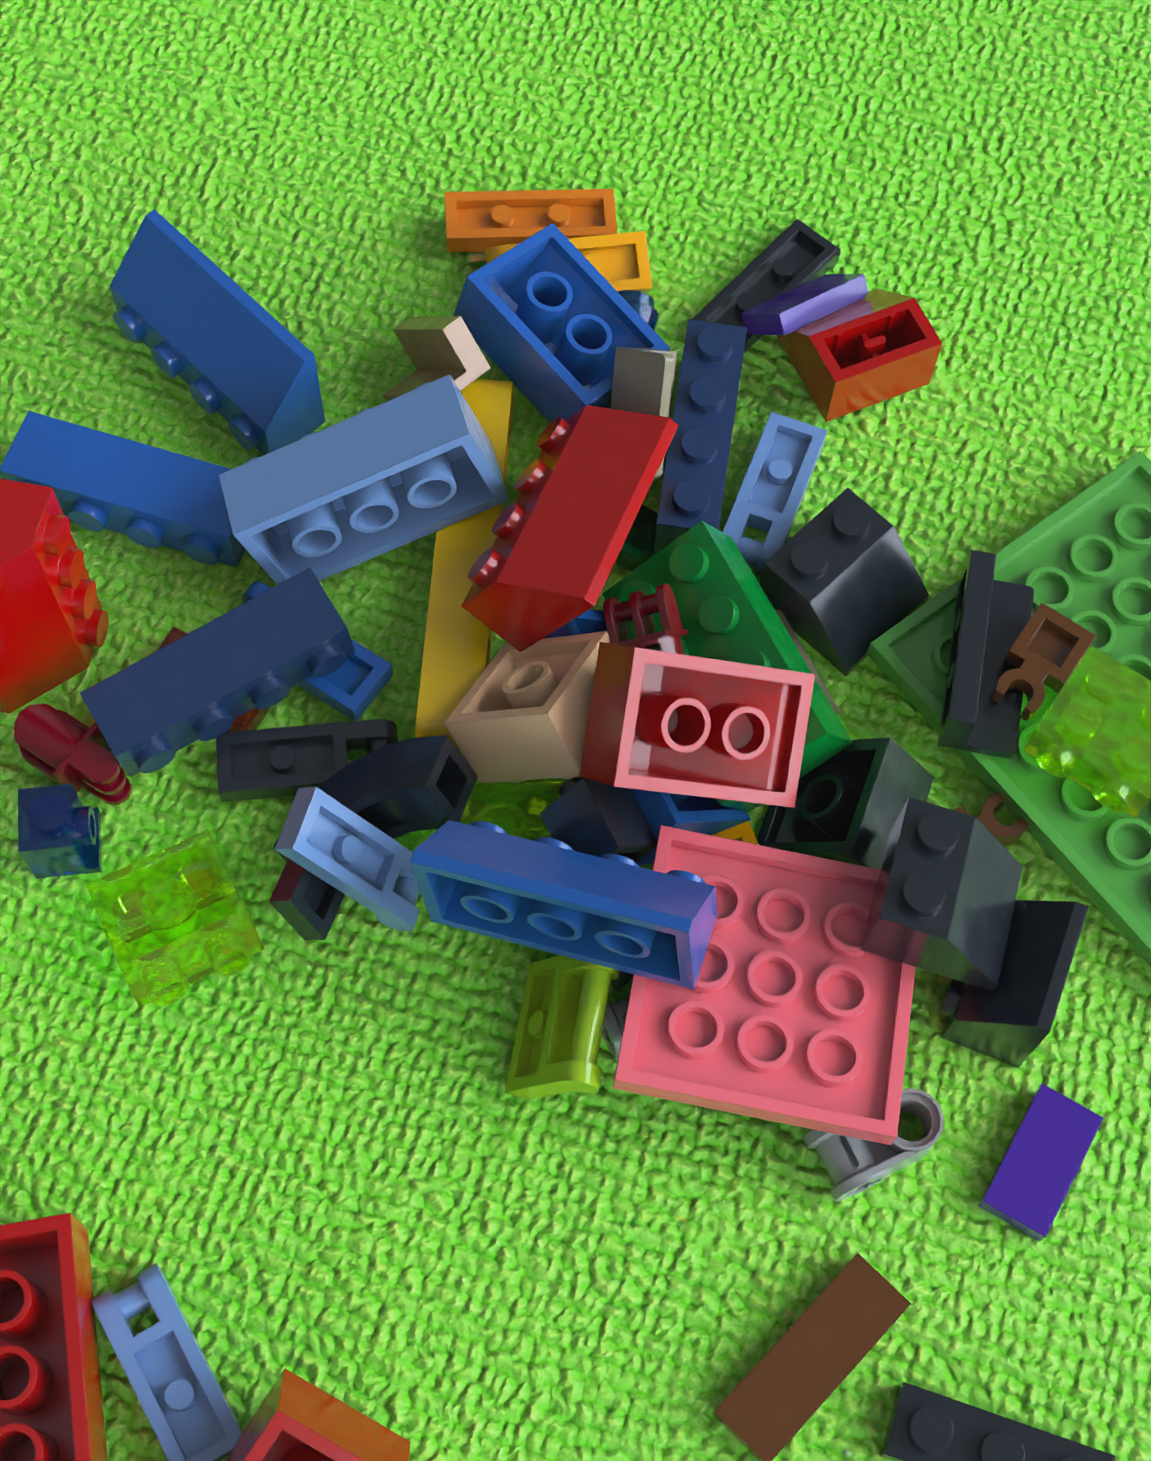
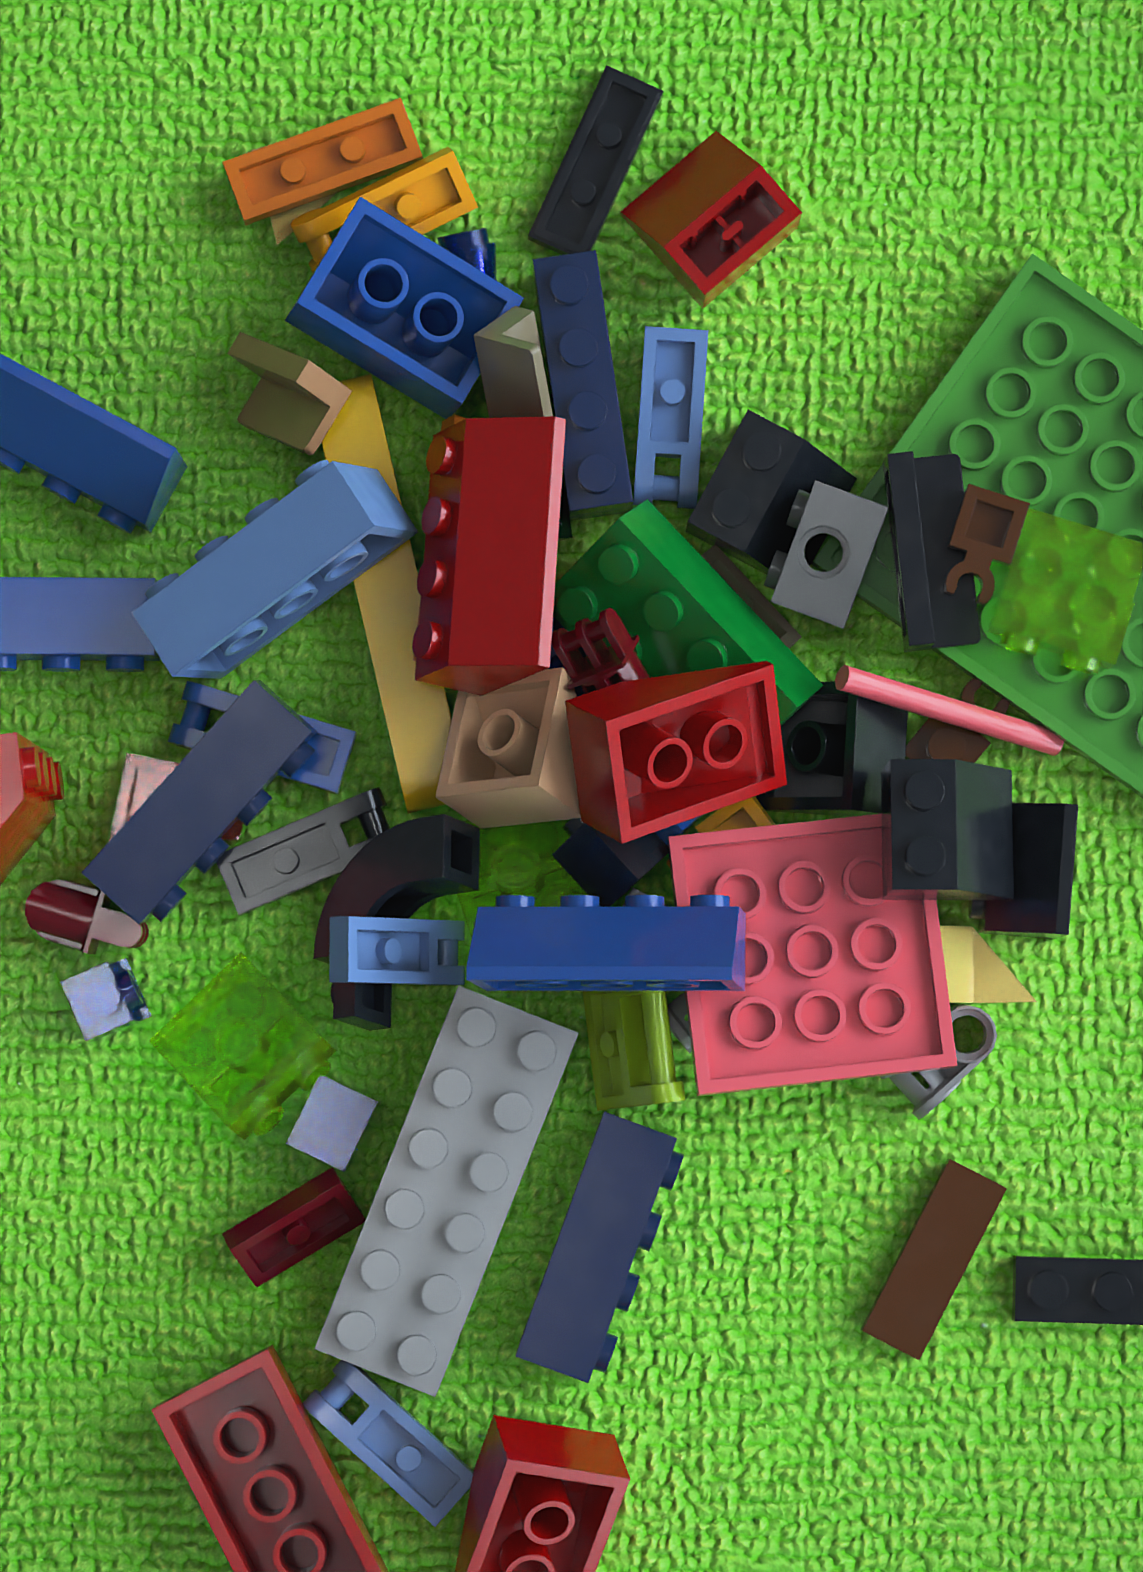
camera: 15 degrees left, 20 degrees up
tile [742,274,869,335] -> none
dark purple tile [978,1084,1104,1241] -> none
none -> dark red plate [222,1167,366,1288]
none -> clear blue panel [286,1076,380,1172]
none -> light grey brick [315,985,579,1397]
none -> dark blue brick [515,1112,684,1383]
none -> dark grey brick [764,480,889,629]
none -> coral bar [835,665,1064,756]
none -> clear yellow sticker [940,925,1037,1003]

